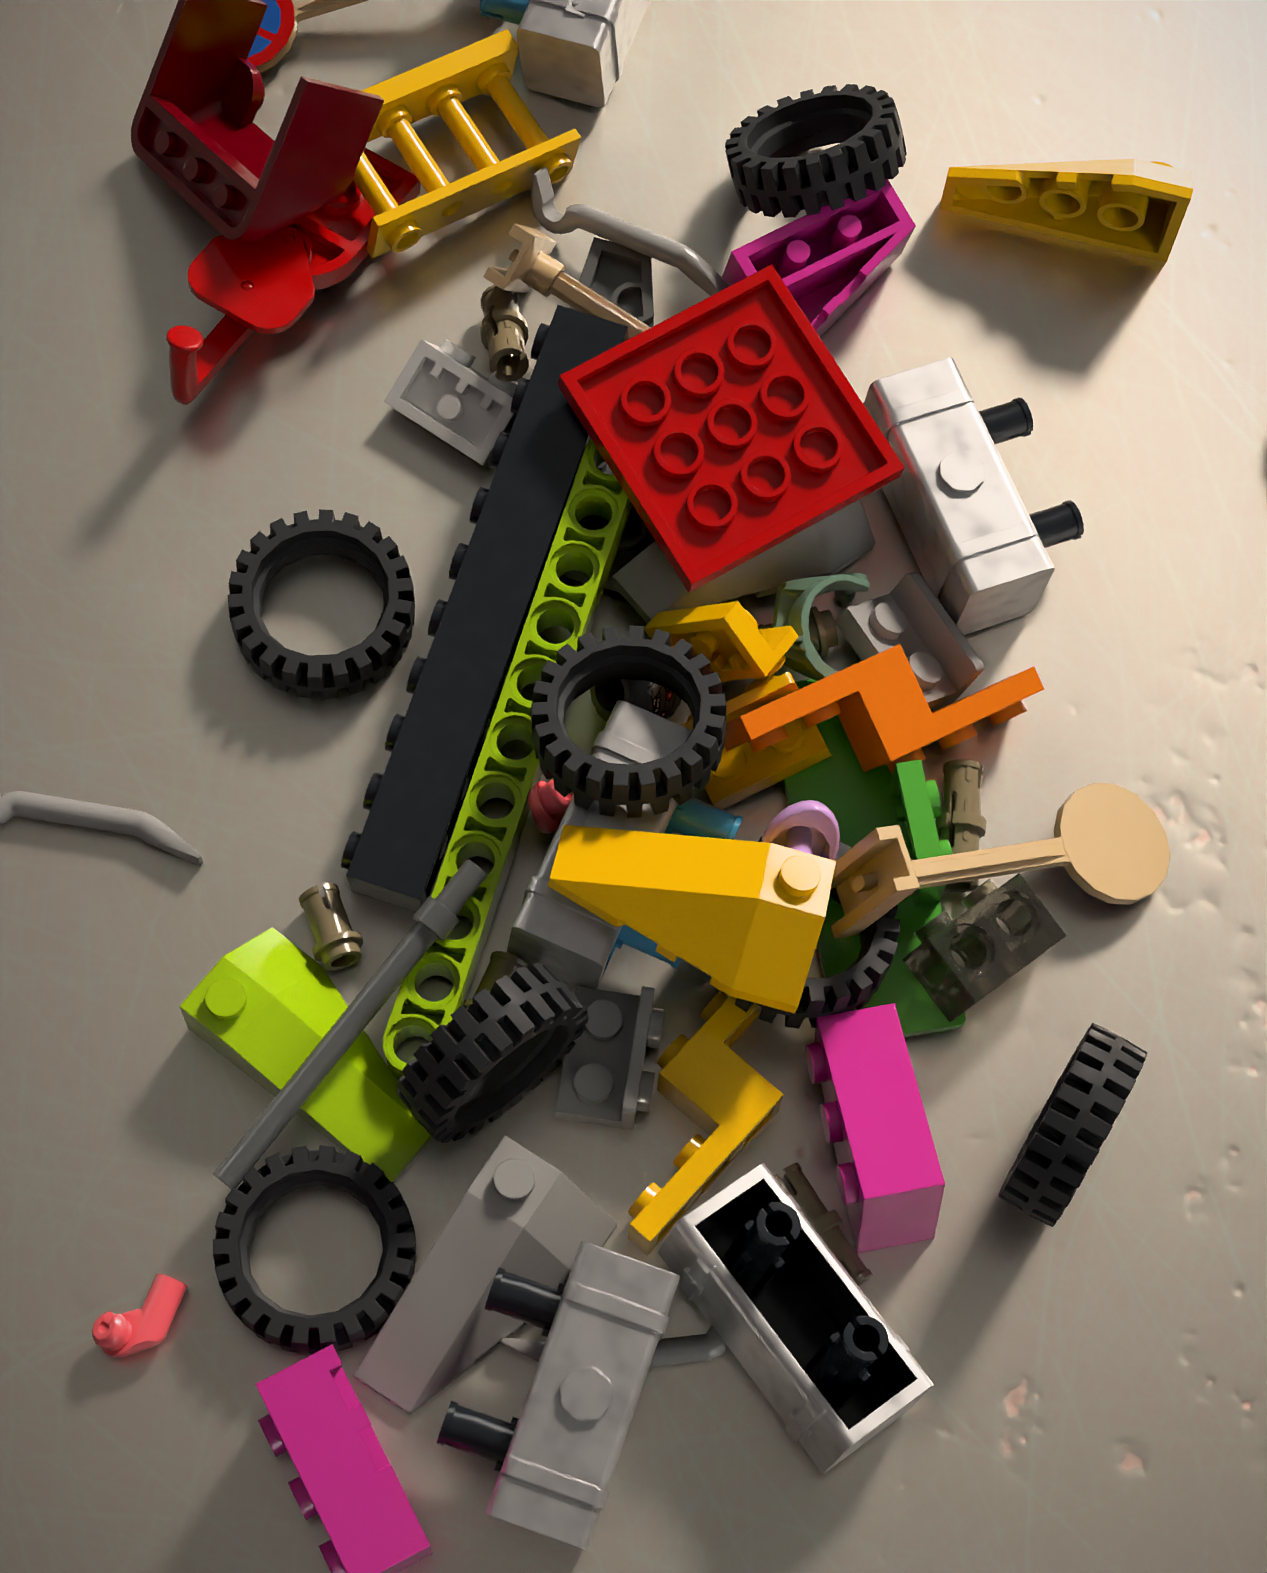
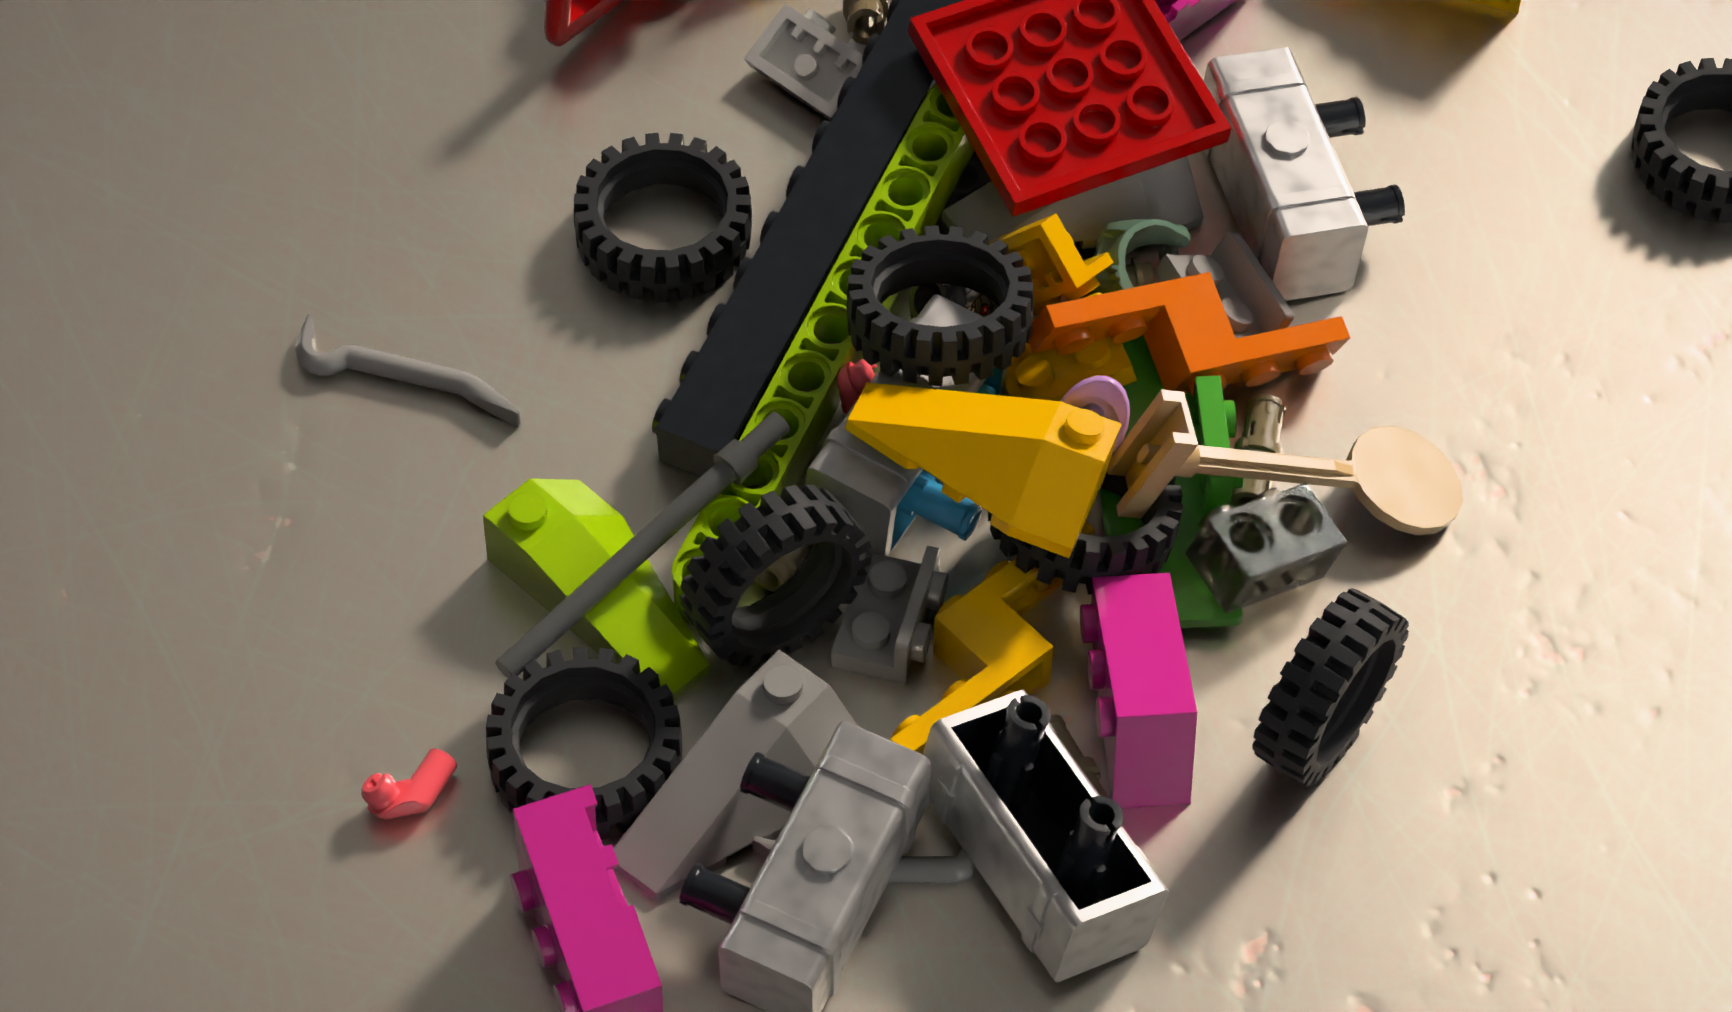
camera: 10 degrees right, 15 degrees down
dark tan pin [299,883,364,971] -> none

